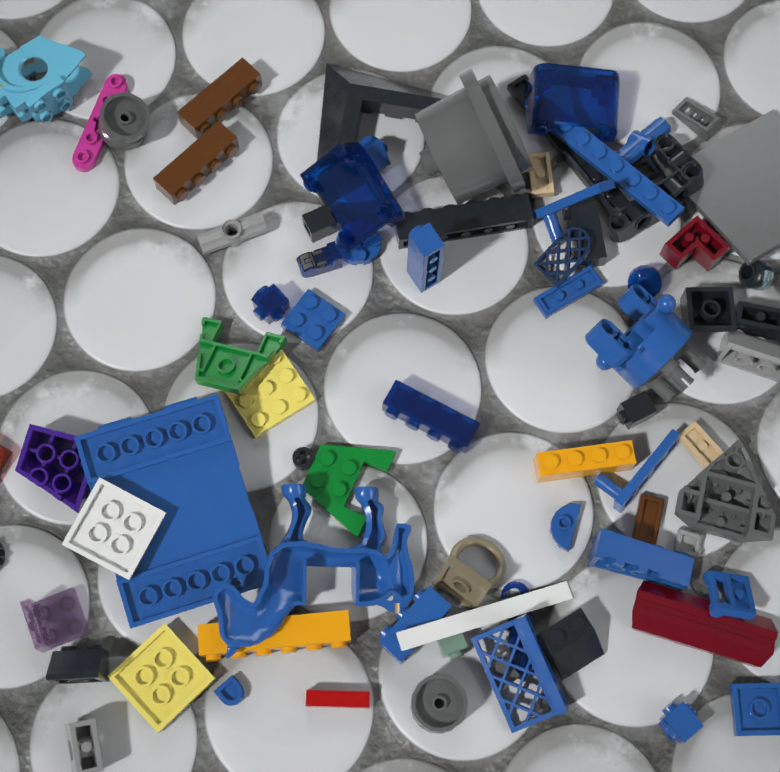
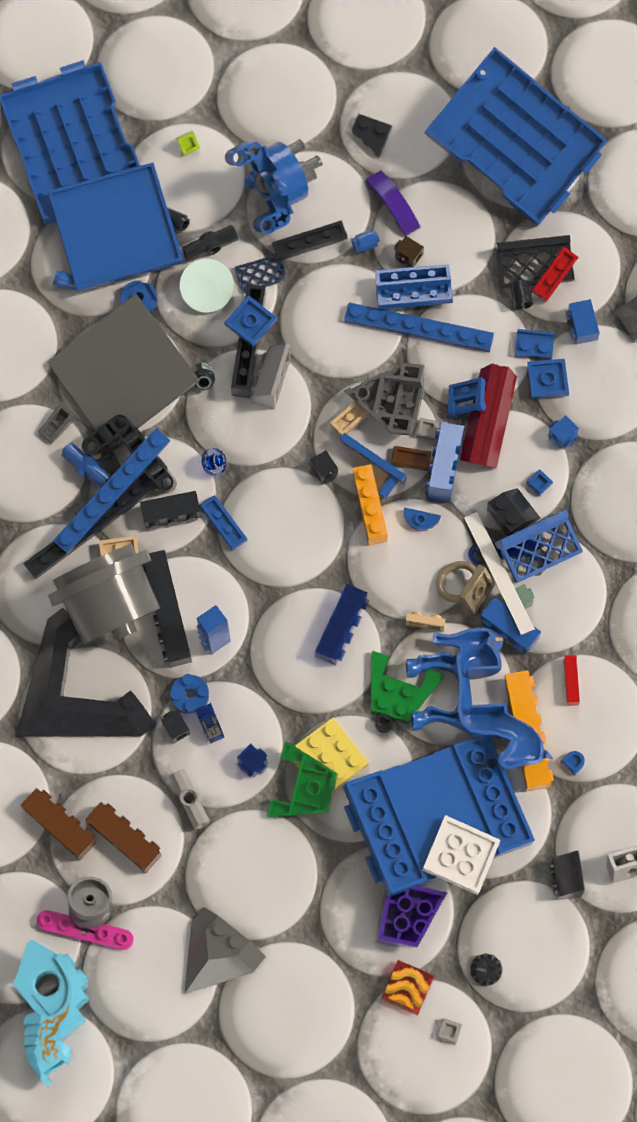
camera: 90 degrees left, 0 degrees up
clear purple bracket [20,587,90,653] -> none
light yellow plate [107,623,216,733] -> none
blue plate [281,289,346,352] -> none
clear blue windscreen [300,142,405,253] -> none
blue brick [354,135,391,175] -> none
dark grey wheel [410,674,468,734] -> none
clear blue windscreen [524,63,620,142] -> none
blue piece [532,179,616,243] -> none
dark blue window [533,227,592,288] -> none
blue piece [585,284,706,403] -> none
dark red brick [659,216,730,272] -> none
black slope [680,287,737,332] -> none
none -> dark grey wedge [184,907,266,995]
none -> tan plate [406,612,445,632]
none -> blue tile [526,469,553,496]

